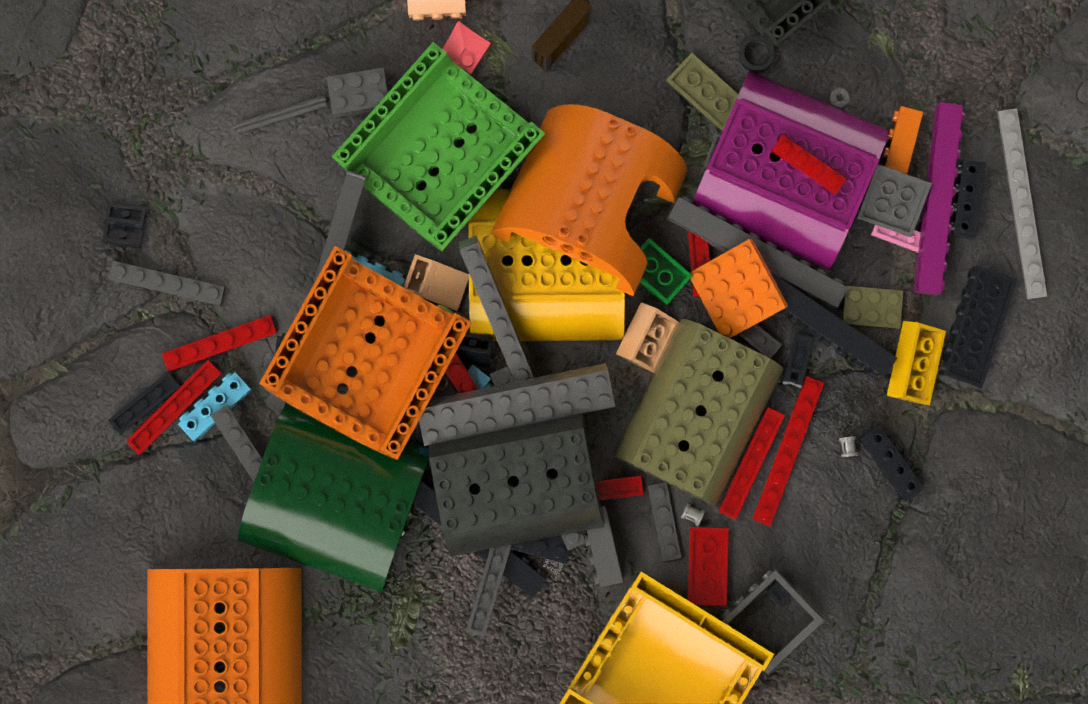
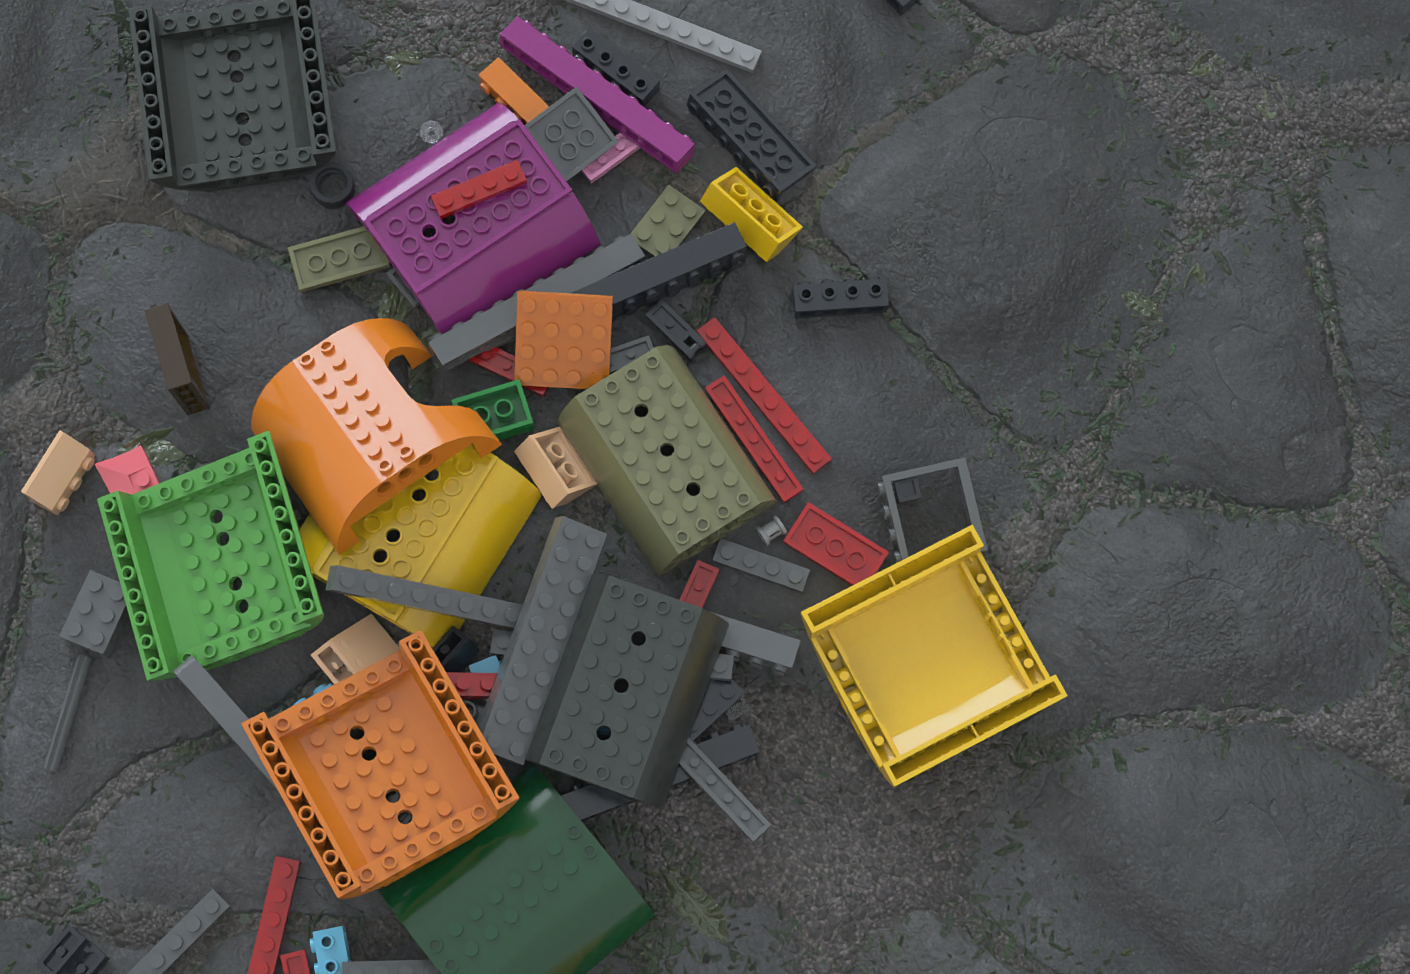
camera: 60 degrees left, 10 degrees down
light grey bush [839,436,859,458] -> none

